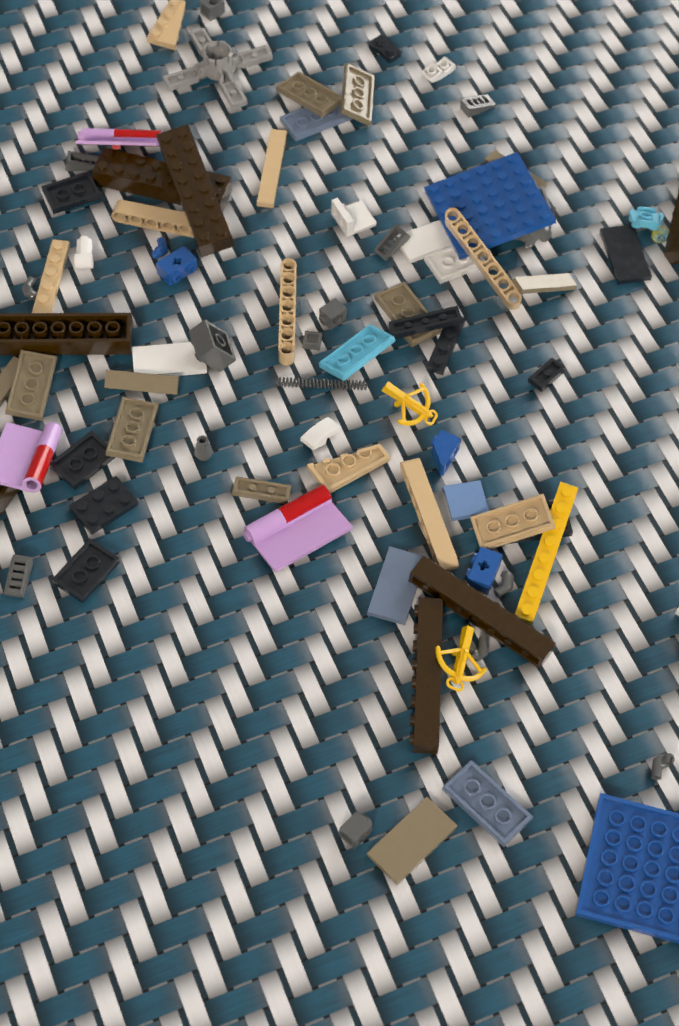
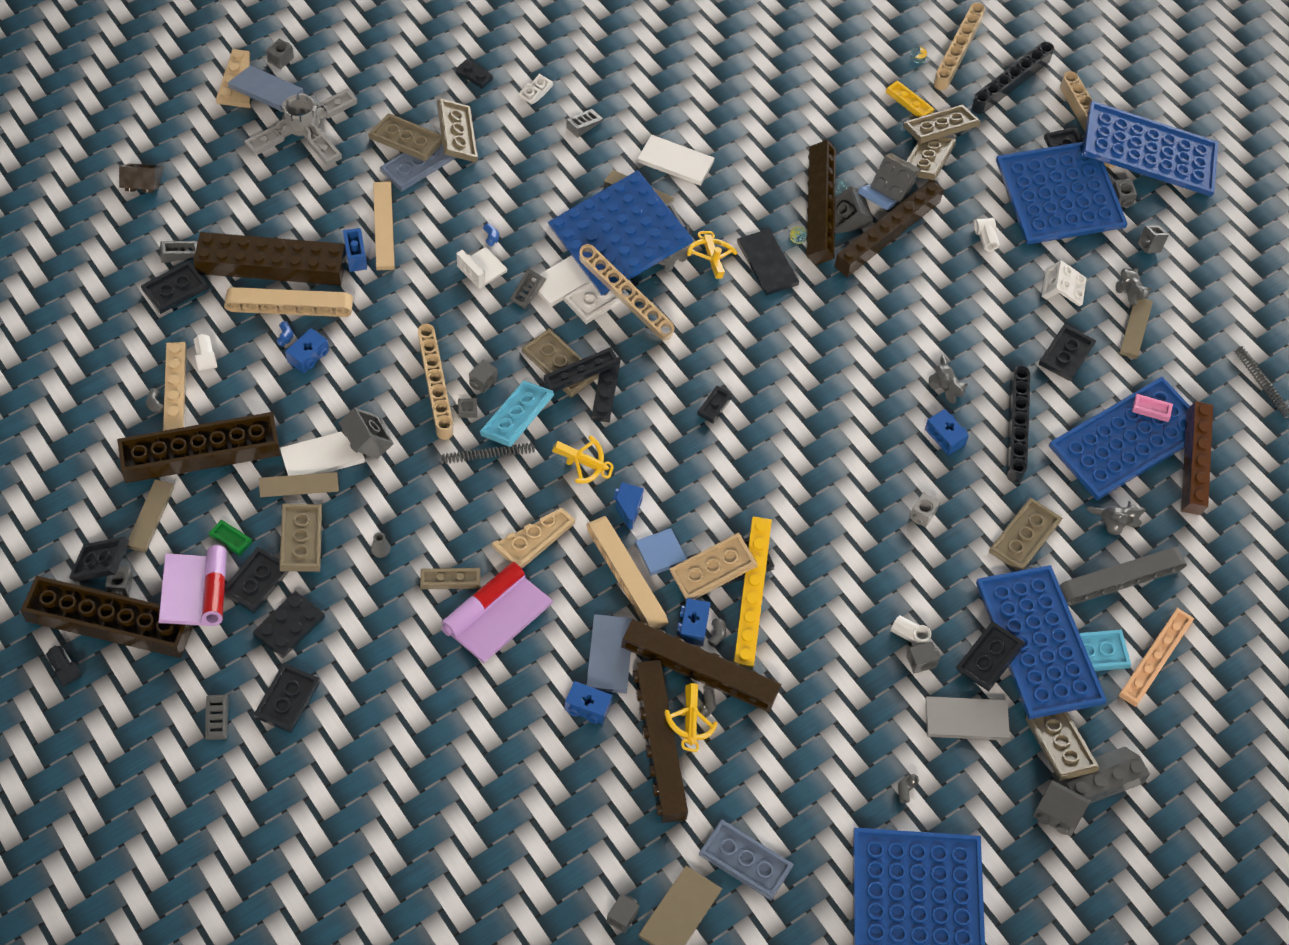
camera: 15 degrees left, 0 degrees up
dark tan tile [5,350,57,421] -> none
lavender door [75,128,162,149] -> none
dark brown brick [156,124,234,258] -> none
white slope [300,417,341,450] -> none
tile [512,273,577,294] -> none
medium azure plate [629,207,664,231] -> none
none -> dark brown slope [119,163,163,193]
none -> green tile [208,519,253,556]
none -> sand blue tile [228,65,303,111]
none -> blue brick [343,228,367,272]
none -> blue arm [483,223,499,247]
none -> blue brick [565,681,613,725]
none -> white tile [637,135,715,186]
none -> yellow piece [687,231,737,279]

